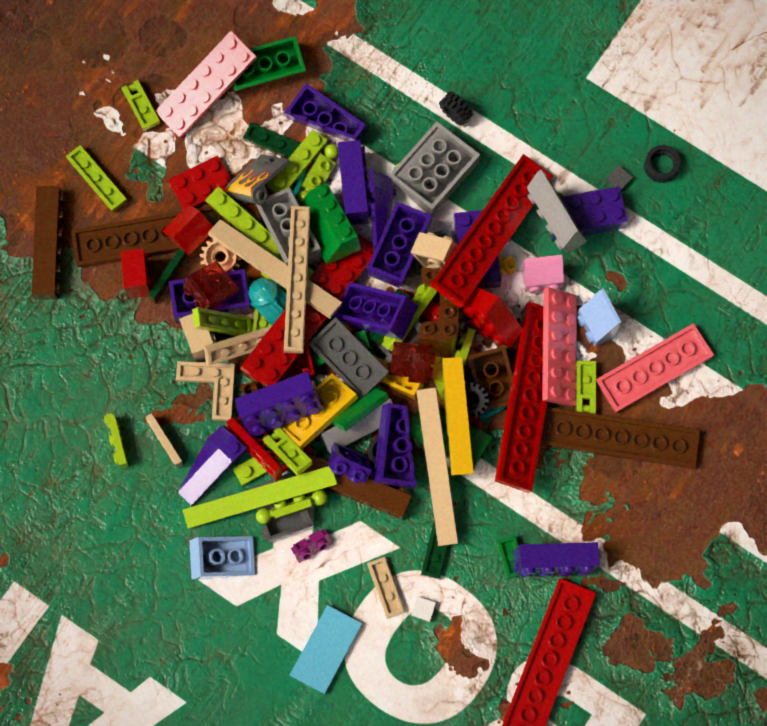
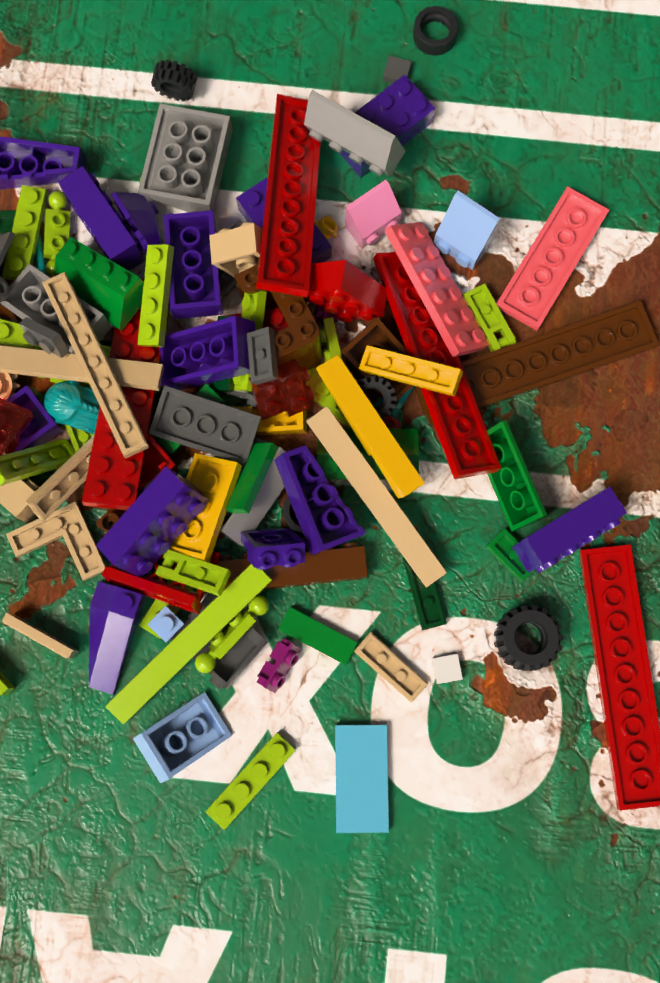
camera: 30 degrees left, 5 degrees up
none -> dark grey plate [19,317,69,358]
none -> lime plate [138,244,174,347]
none -> light blue plate [147,606,184,642]
none -> lime plate [205,732,296,830]
none -> dark grey plate [247,327,278,385]
none -> green tile [278,607,358,665]
none -> yellow plate [359,345,463,396]
none -> green slope [487,420,548,532]
none -> black tyre [494,605,563,671]

